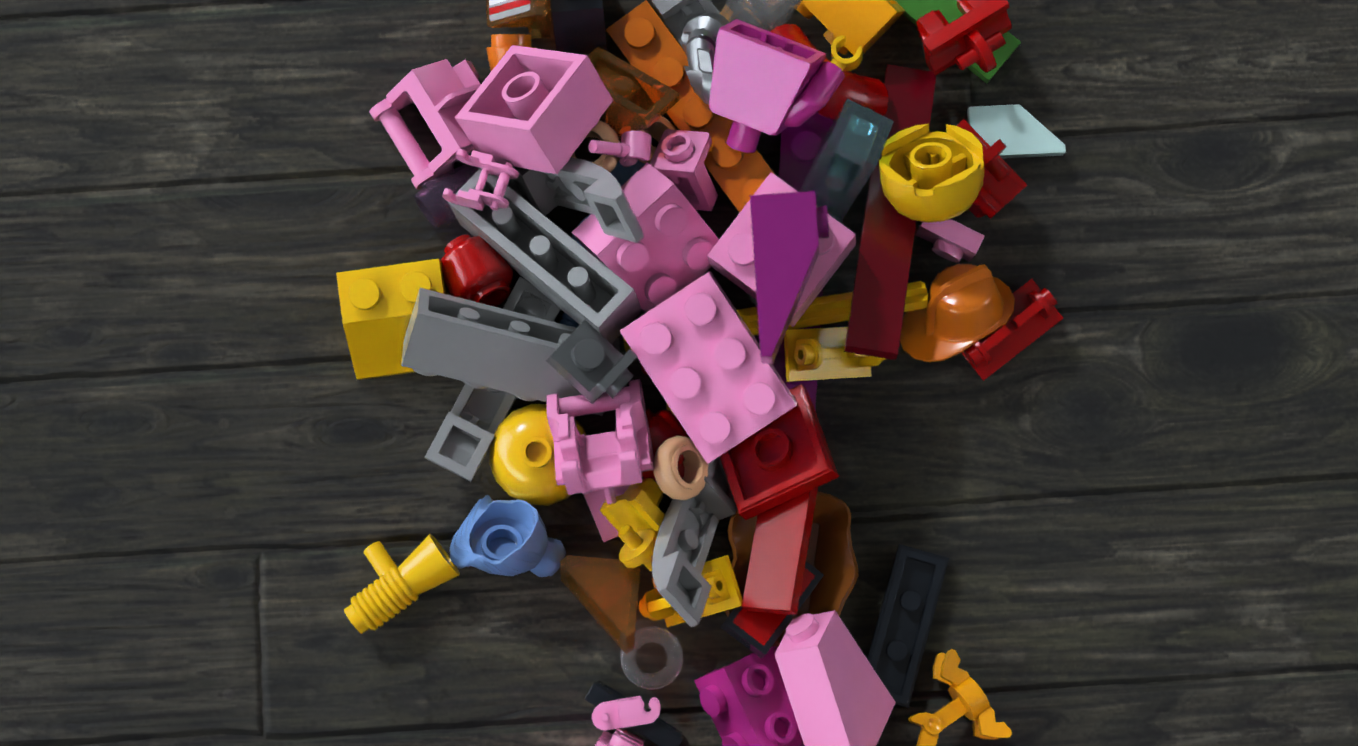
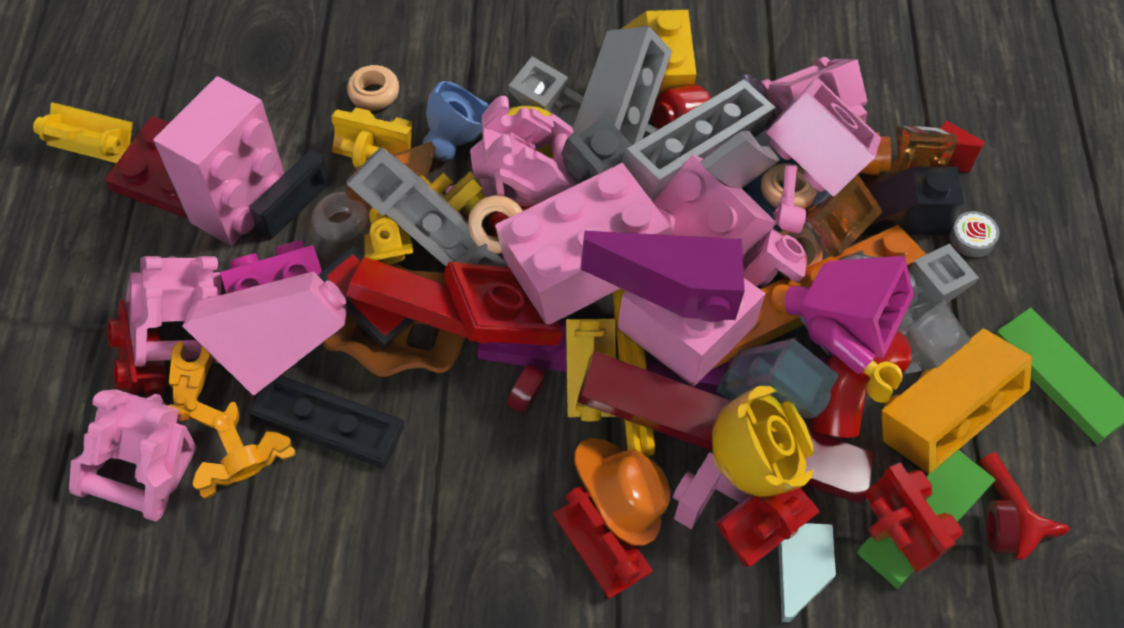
camera: 90 degrees right, 25 degrees down
yellow piece [344,534,460,634] -> none
bright pink piece [442,149,519,211] -> none
bright pink piece [592,695,661,730] -> none
none -> yellow hips [332,108,412,169]
none -> light nougat piece [347,65,400,111]
none -> dark red tile [506,363,546,414]

